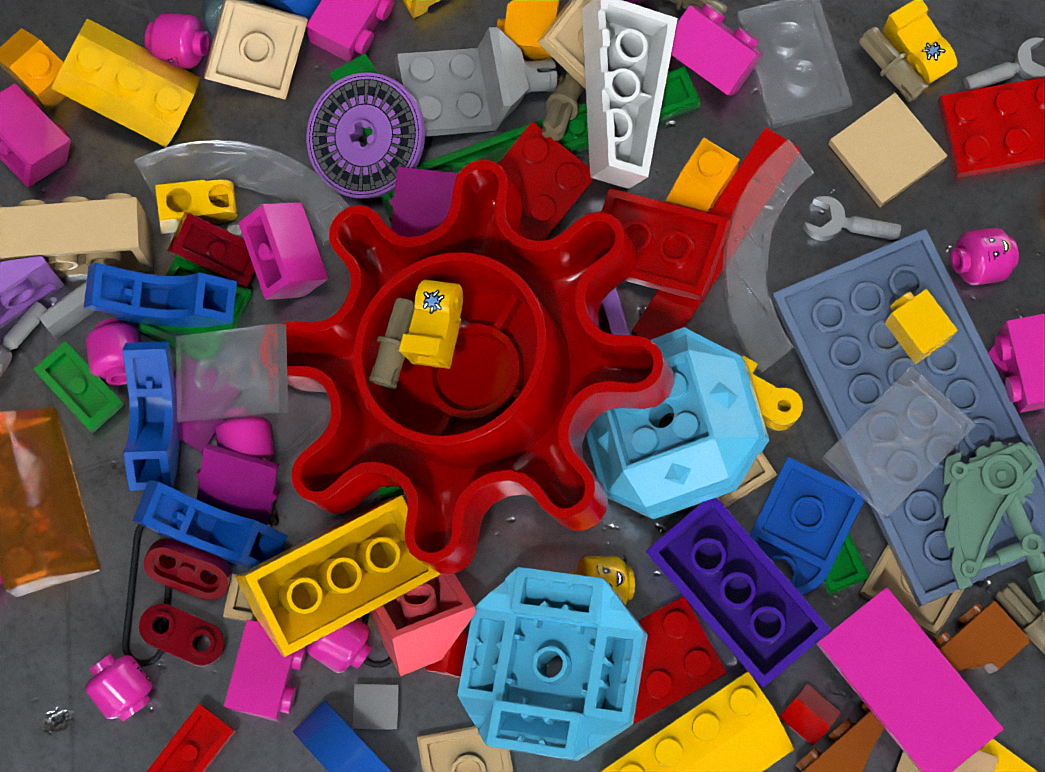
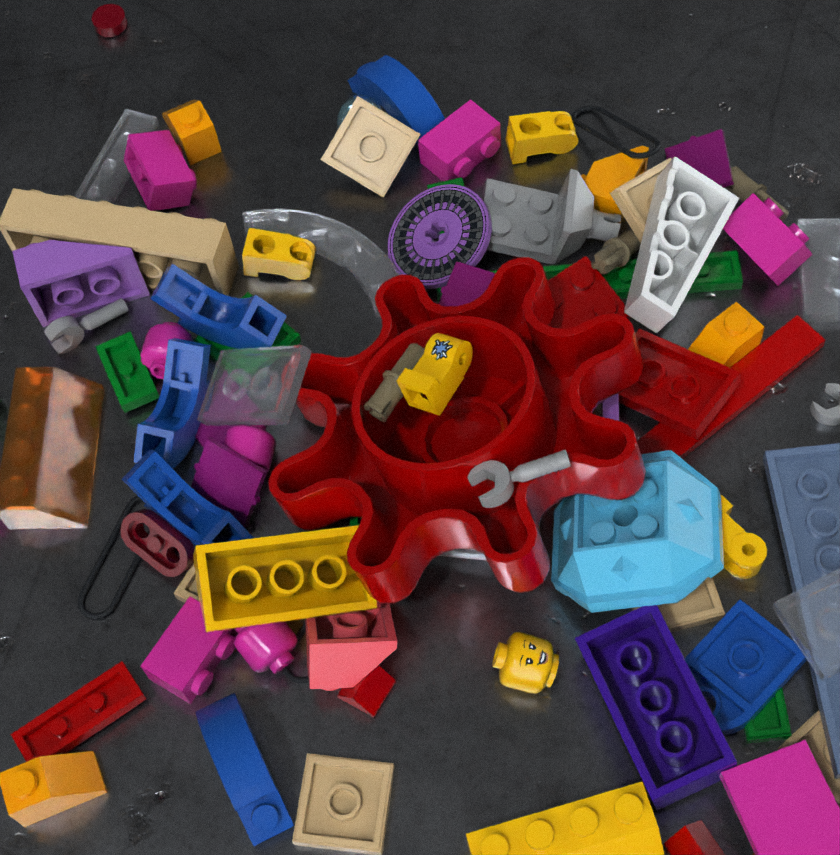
camera: 25 degrees right, 15 degrees down
light grey tile [38,281,96,339] -> none
yellow slope [51,18,200,147] -> none
dark pink head [85,653,152,722] -> none
dark red plate [139,604,224,667] -> none
dark pink head [145,12,210,69] -> none
dark red plate [167,212,254,287] -> none
dark pink brick [239,202,328,300] -> none
light grey tile [353,684,399,730] -> none
medium azure piece [457,567,648,761] -> none
red plate [625,596,727,730] -> none
clear tile [723,139,814,374] -> none
none -> light grey piece [467,449,571,508]

